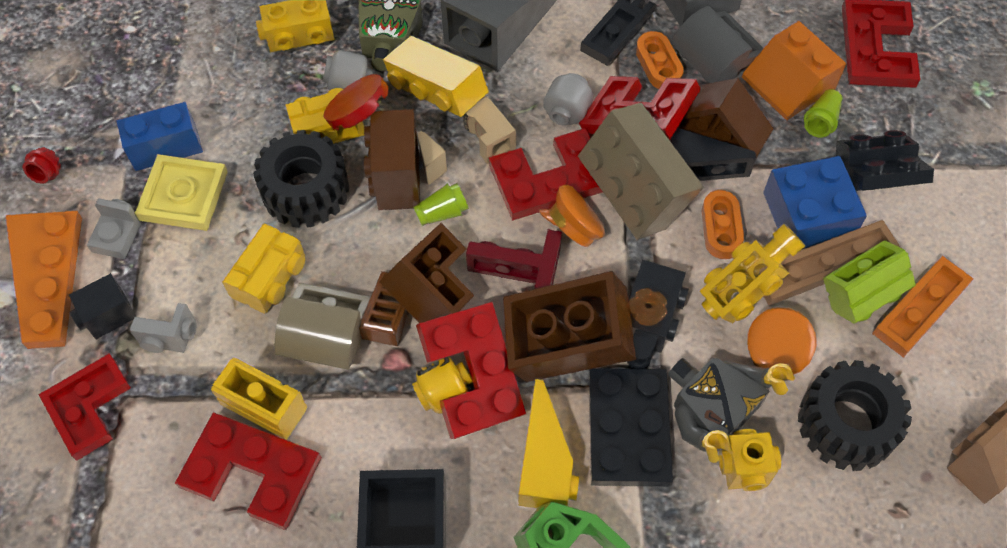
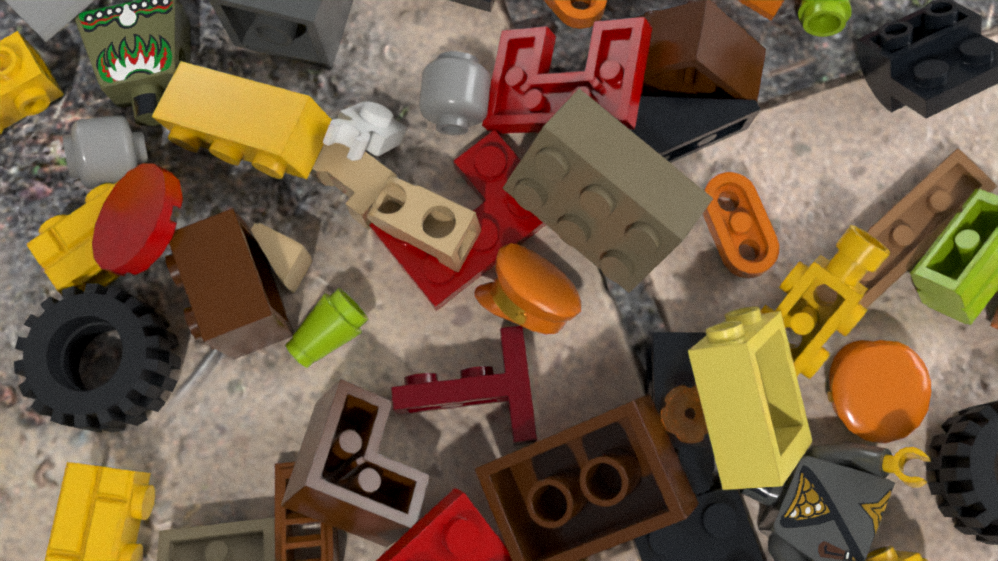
camera: 20 degrees left, 15 degrees up
blue brick [763,156,867,249] -> none
none -> white plate [323,101,407,161]
none -> tan leg [367,177,481,272]
none -> light yellow window [688,306,813,490]

